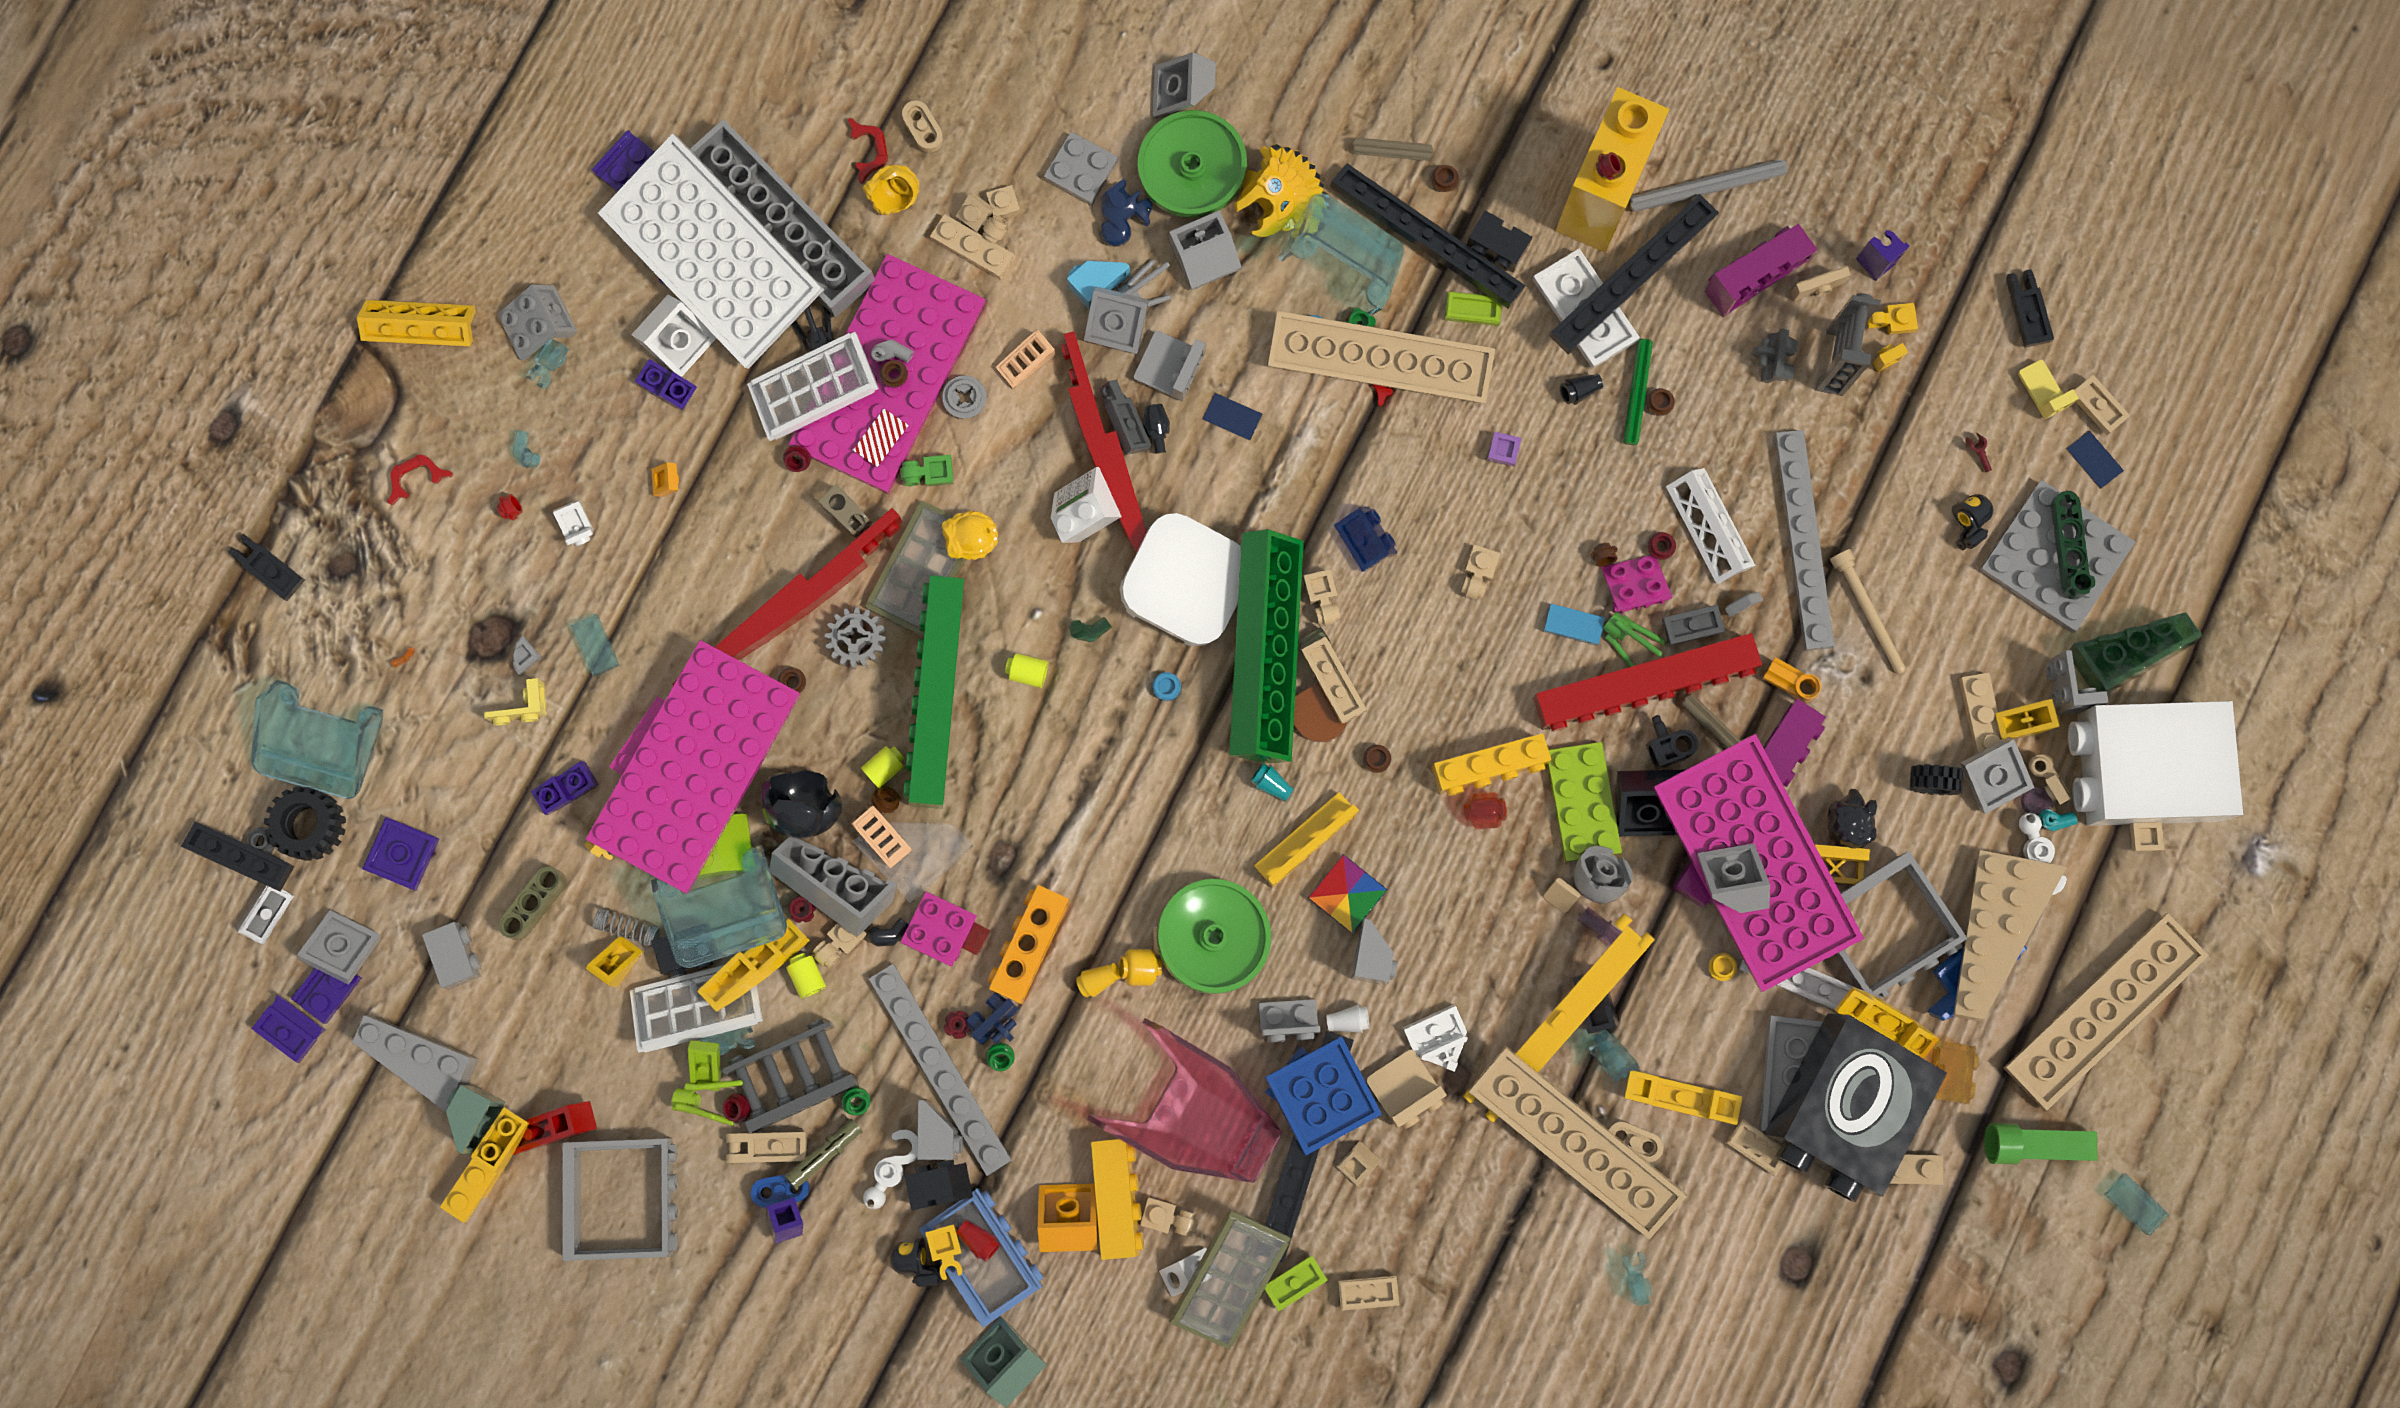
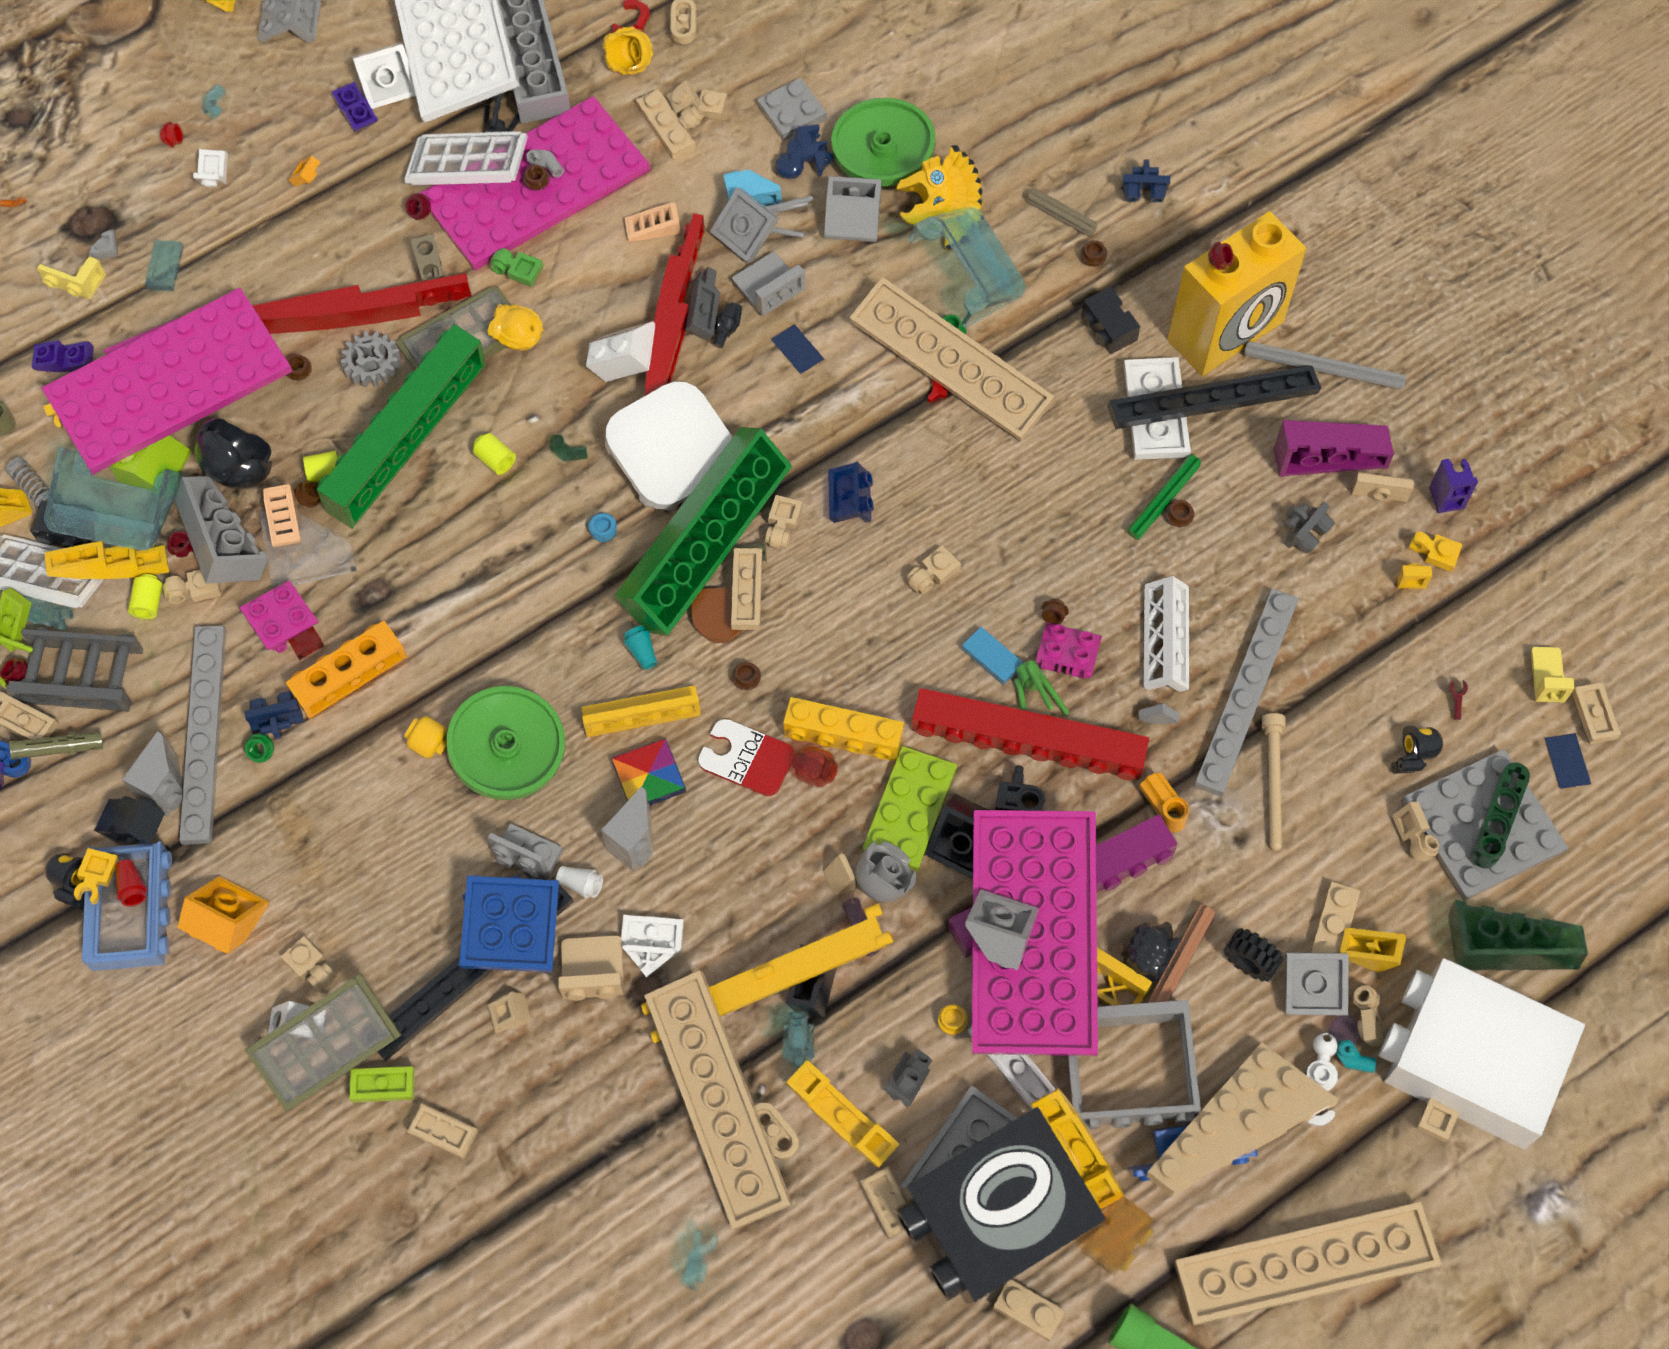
camera: 30 degrees right, 15 degrees down
red helmet [387,455,453,505] -> none
clear light blue plate [526,339,569,389] -> none
green plate [841,1087,870,1116] -> none
sticker [853,409,909,467] -> none
white piece [863,1130,918,1210] -> none
black arm [867,917,909,947] -> none
light grey gear [942,375,987,420] -> none
dark red plate [944,1011,971,1039] -> none
sand green slope [960,1317,1047,1408] -> none
yellow cone [1076,963,1121,997] -> none
clear pink windscreen [1087,1018,1283,1183] -> none
yellow brick [1091,1139,1144,1260] -> none
light grey slope [1153,52,1216,119] -> none
black plate [1330,163,1526,309] -> none
lime tile [1445,291,1502,326] -> none
medium lavender plate [1487,432,1522,467] -> none
black cone [1560,373,1603,405] -> none
dark red plate [1648,532,1676,560] -> none
dark grey plate [1662,605,1725,646] -> none
dark tan axle [1681,694,1741,749] -> none
dark grey fence [1816,293,1881,396] -> none
black hinge [2006,269,2054,348] -> none
light grey bracket [2046,650,2108,715] -> none
none -> piece [699,719,795,796]
none -> dark grey hips [883,1049,932,1108]
none -> dark blue hips [1120,159,1171,203]
none -> nougat axle [1148,905,1215,1003]
none -> tan plate [1392,801,1440,862]

